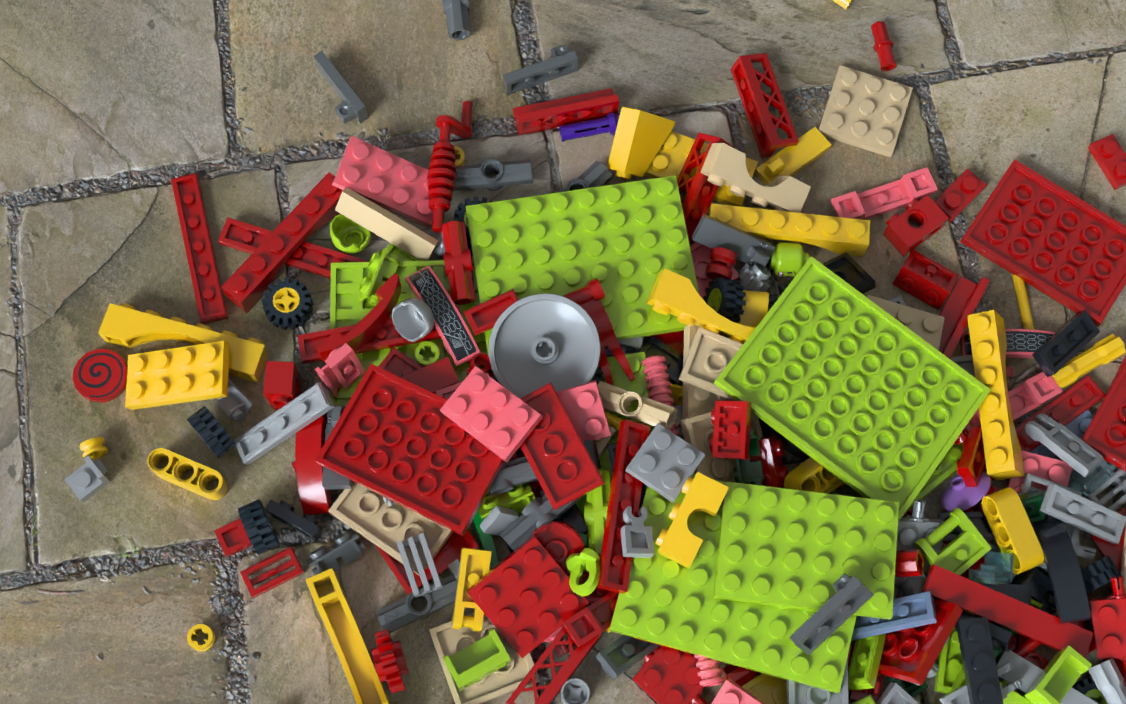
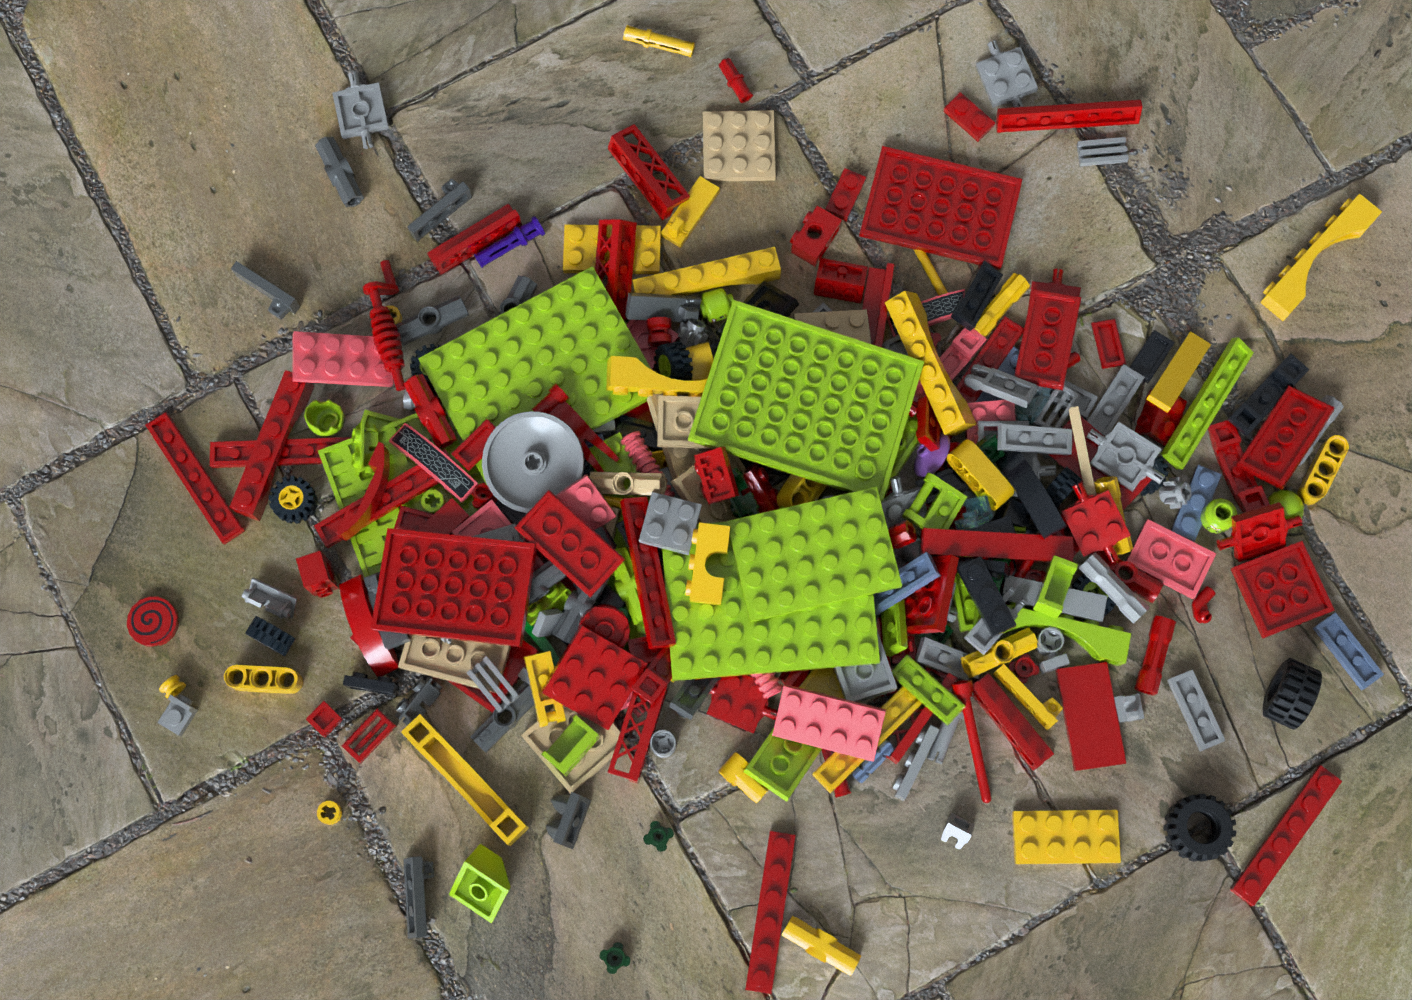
camera: 15 degrees left, 5 degrees up
yellow arch [98,303,269,383] -> none
yellow plate [125,341,230,410] -> none
light grey tile [234,382,334,465] -> none
black wheel [238,499,280,555] -> none
coral plate [315,343,366,398] -> none
tan tile [335,187,438,261] -> none
red gear [371,629,409,694] -> none
light grey hair [392,298,435,342] -> none
coral plate [440,366,543,463] -> none
lime piece [566,548,600,597] -> none
yellow slope [607,107,675,180] -> none
light grey plate [621,506,654,558] -> none
tan arch [700,143,811,213] -> none
dark grey hinge [789,573,874,655] -> none
coral slope [831,167,938,220] -> none

